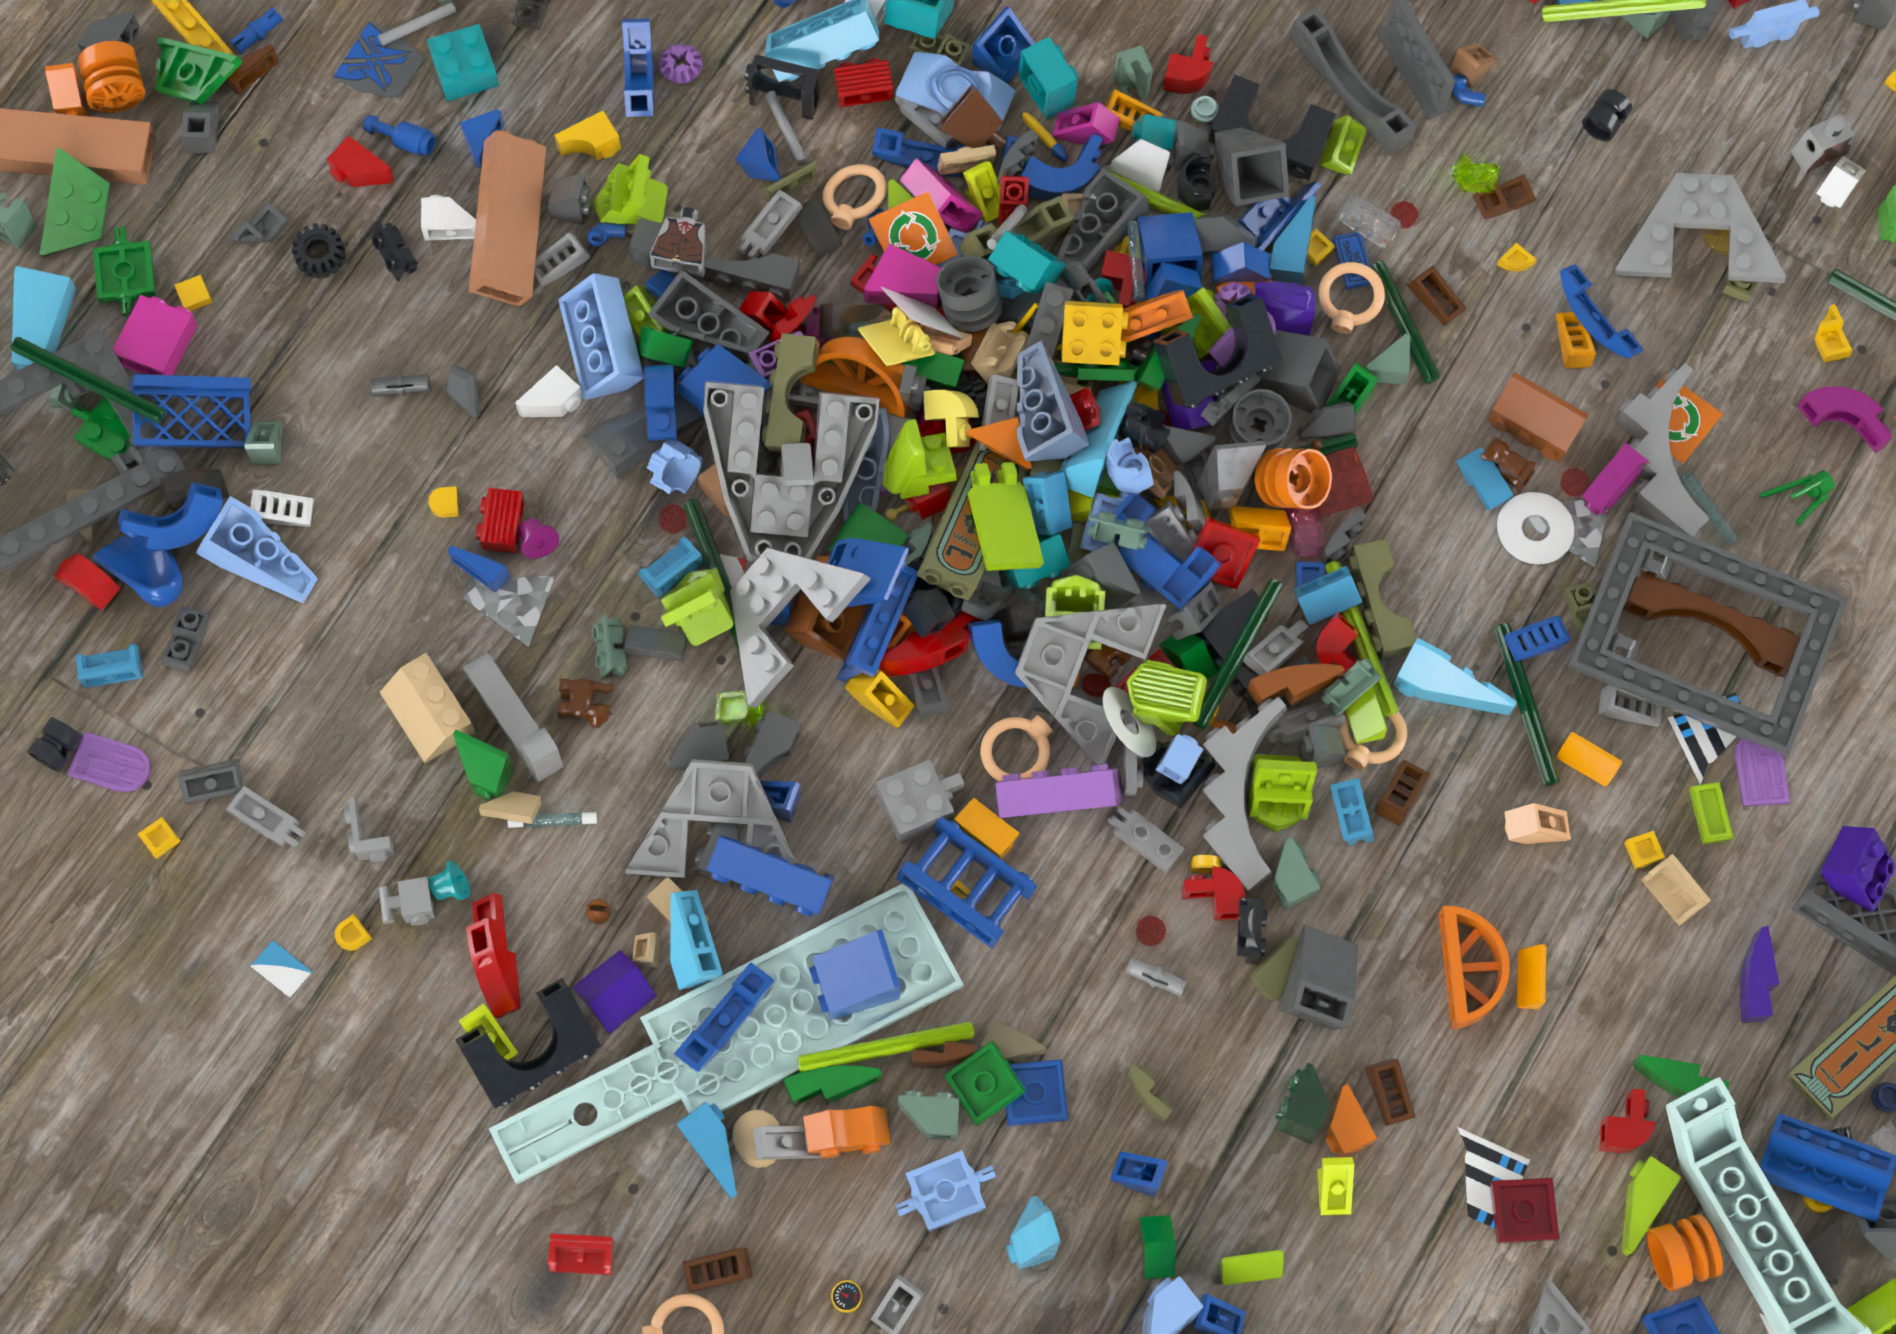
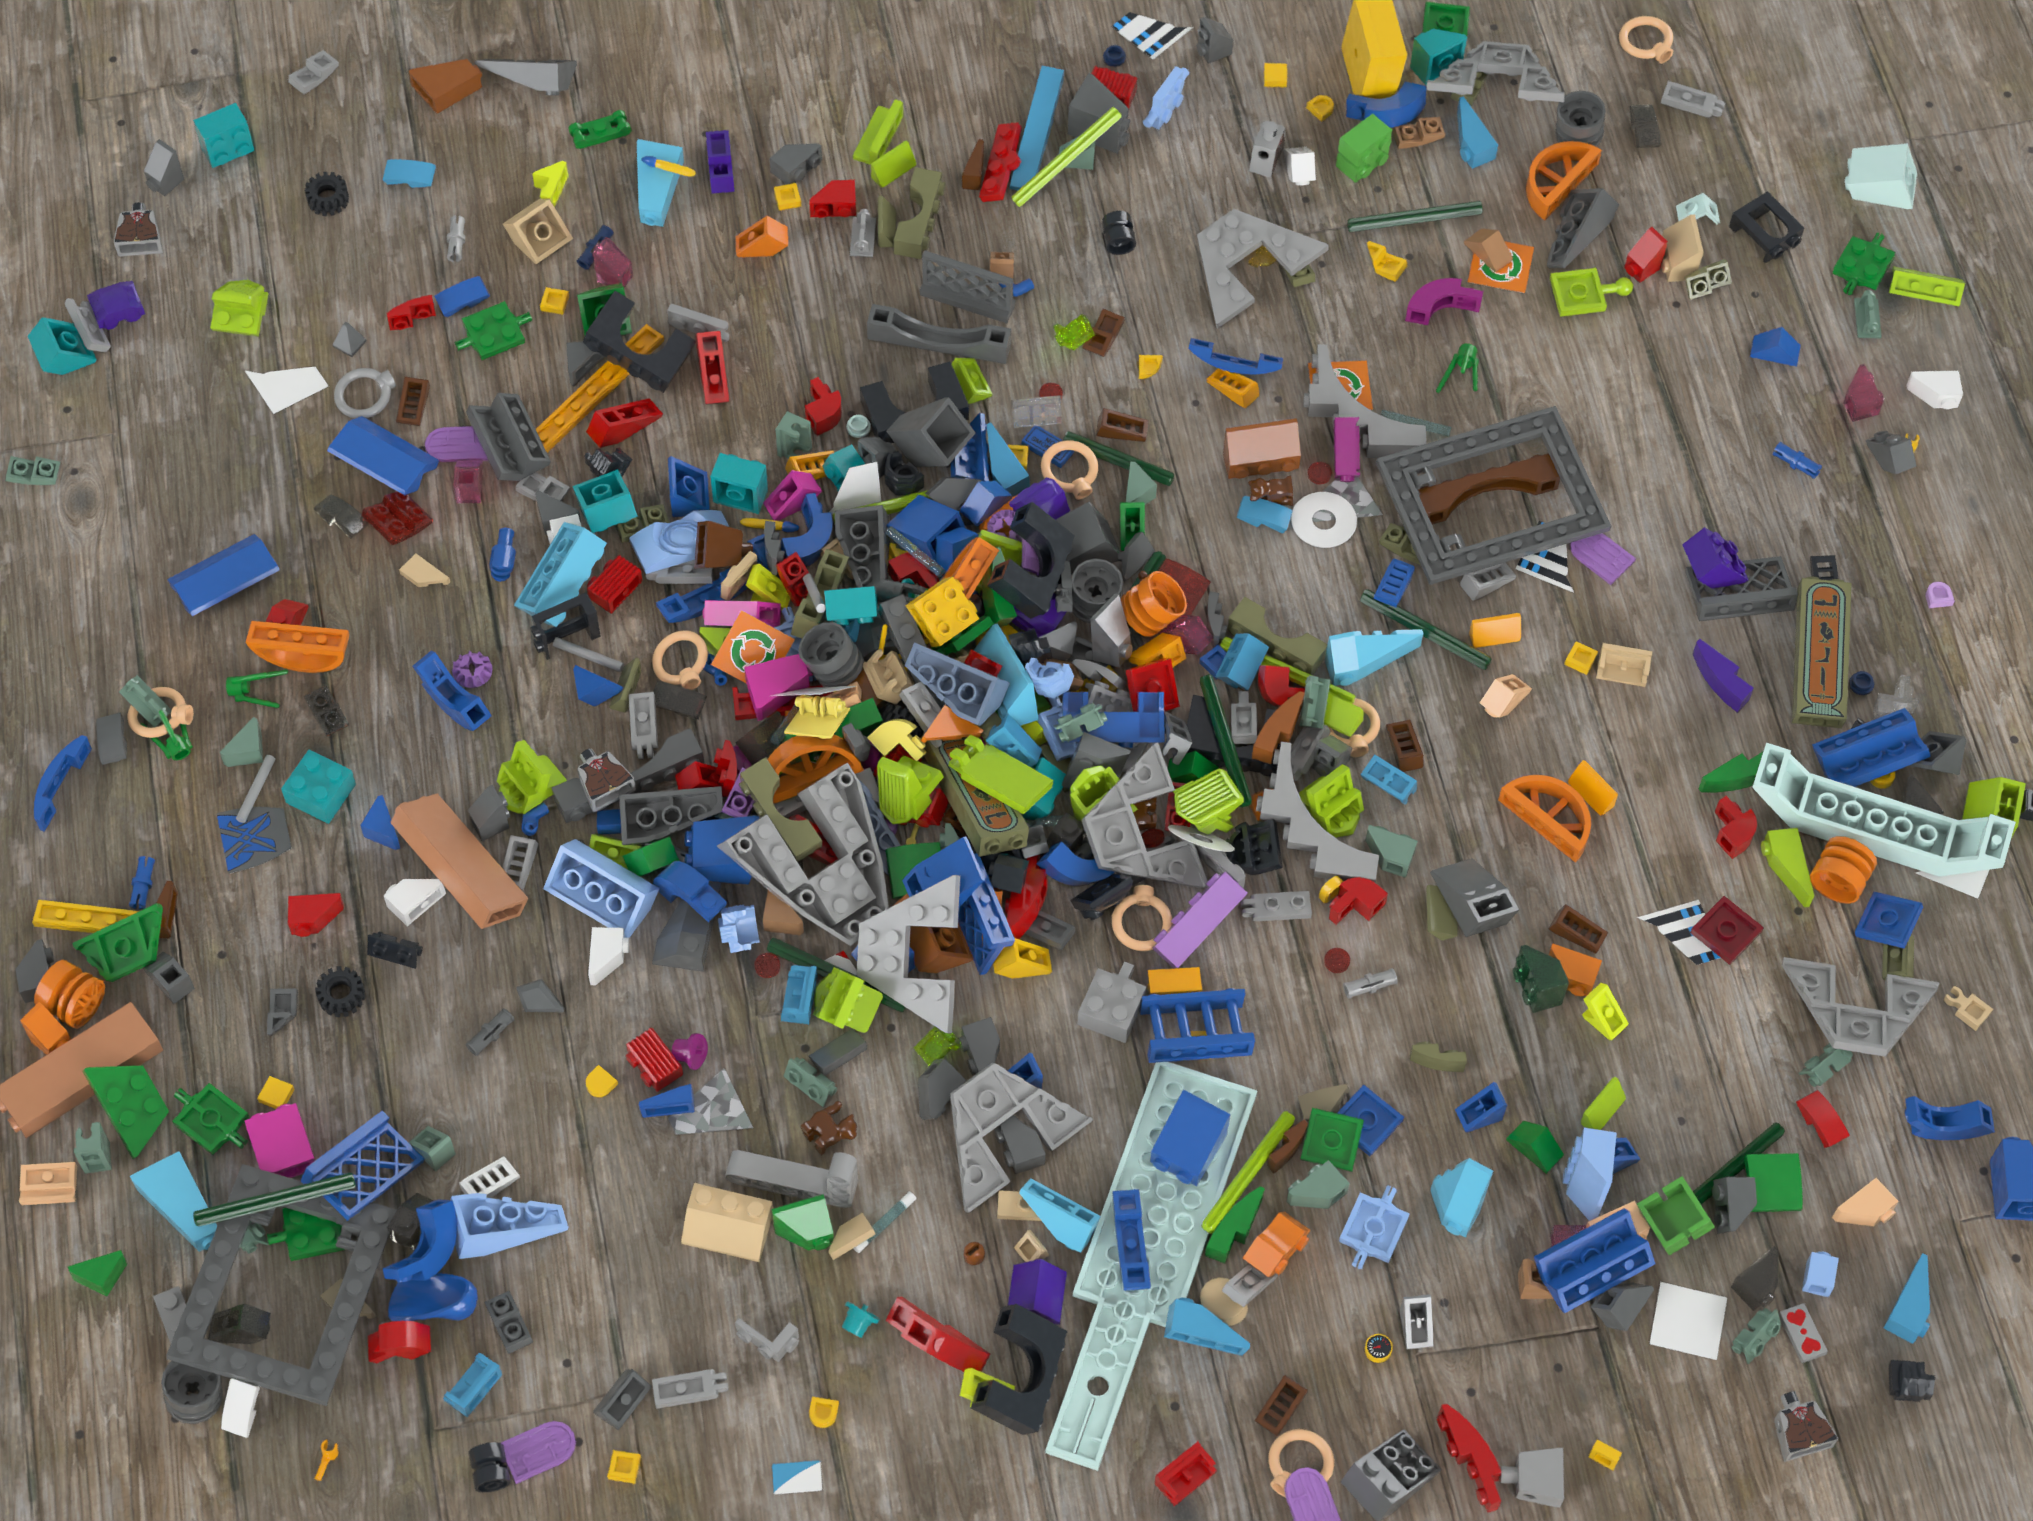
camera: 40 degrees left, 10 degrees down
blue piece [363,115,436,156] -> none
light grey brick [378,877,436,925] -> none
yellow arch [555,111,621,161] -> none
wedge [706,835,835,917] -> none
light grey slope [778,443,814,486] -> none
light blue brick [1156,734,1203,784] -> none
black slope [1236,897,1267,965] -> none
lime tile [1689,782,1734,845] -> none
none -> black slope [1070,874,1133,920]

